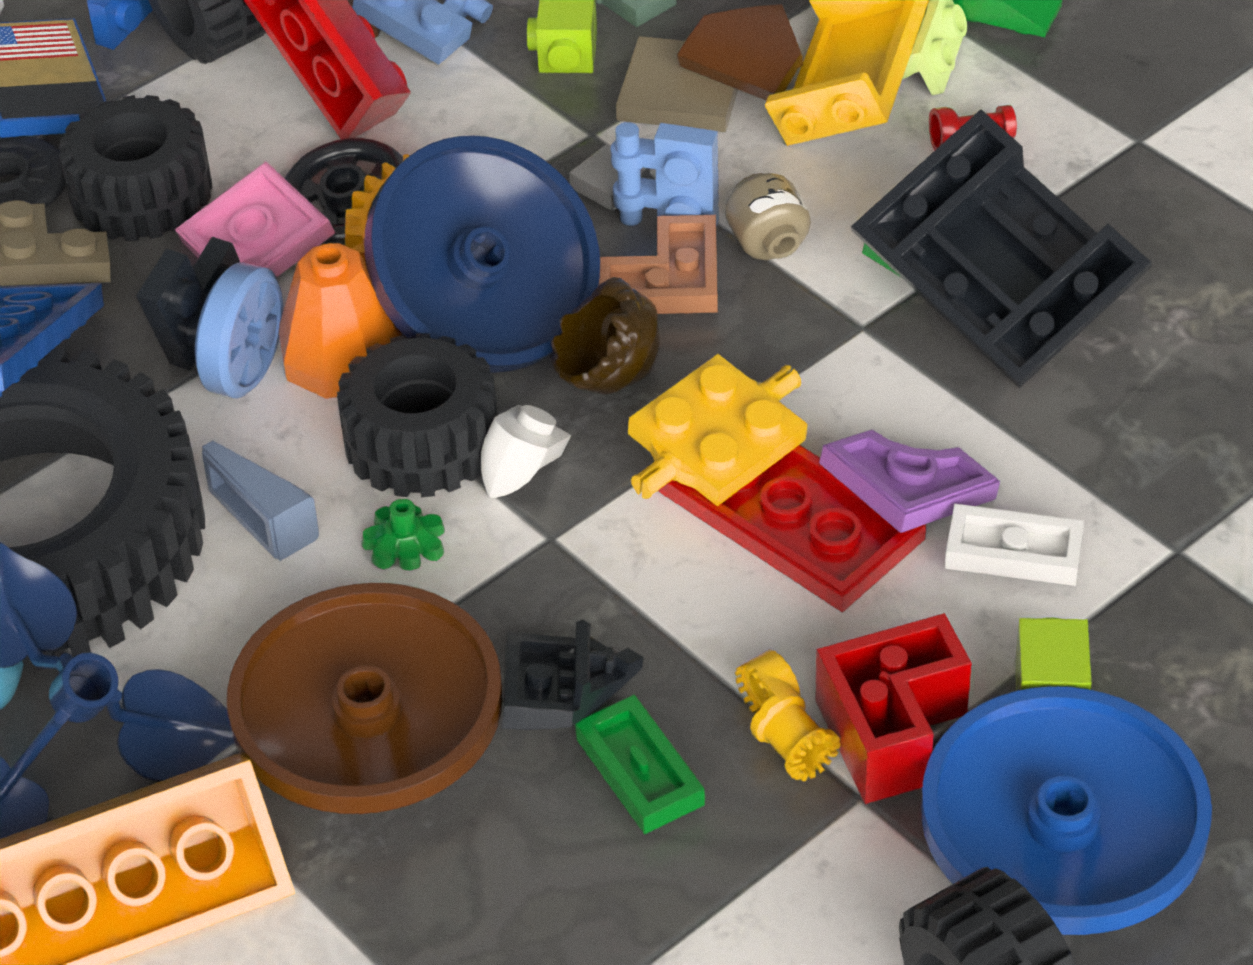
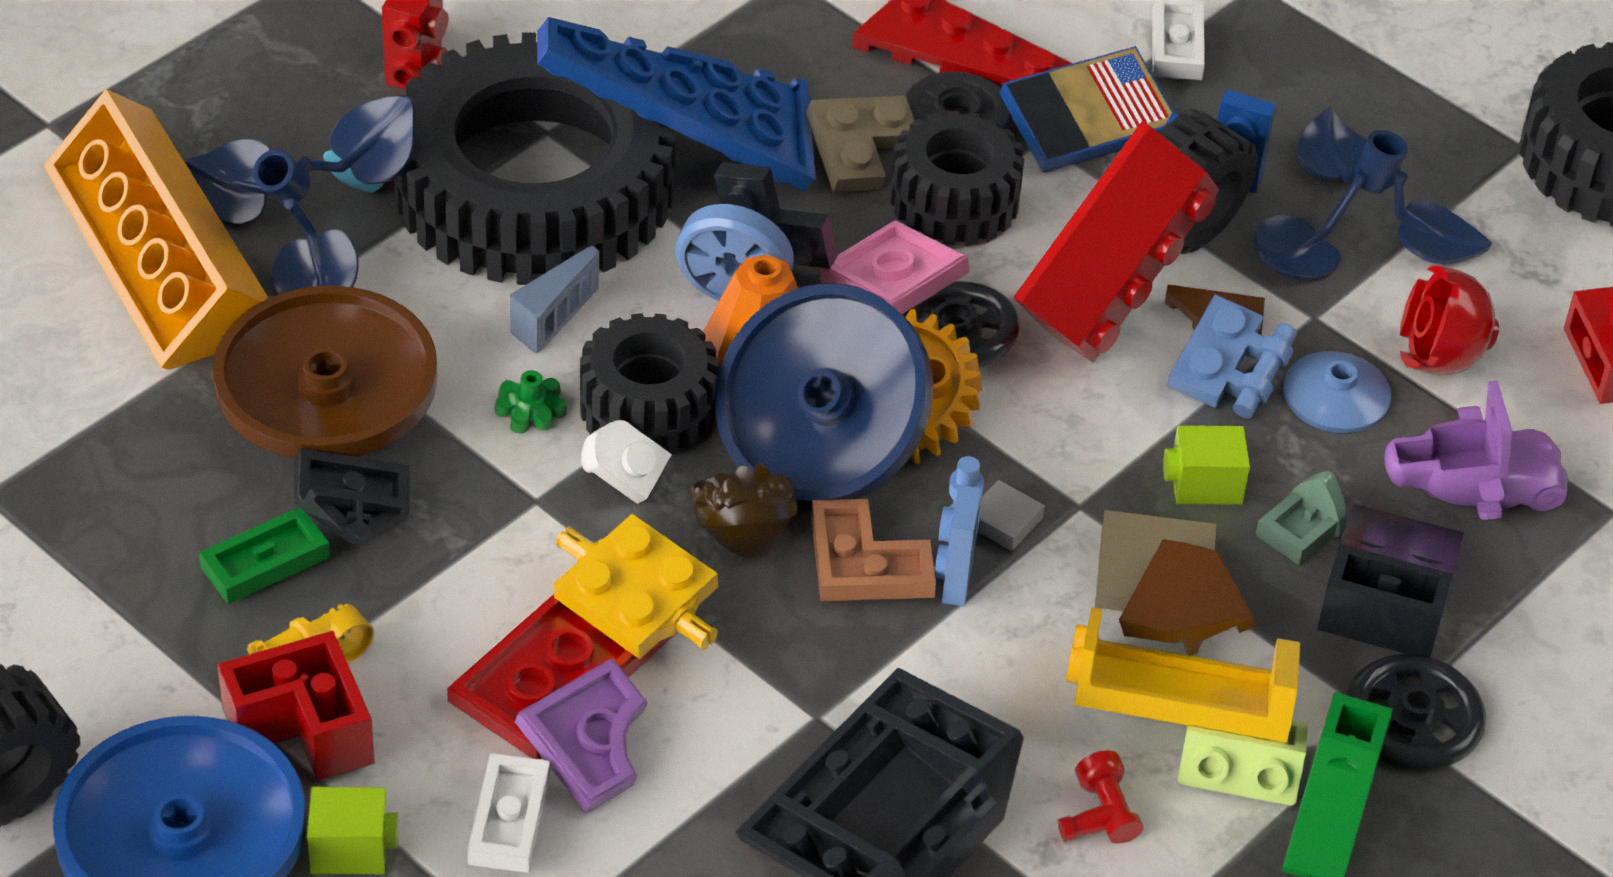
camera: 80 degrees right, 0 degrees up
dark tan head [725,173,811,260] -> none

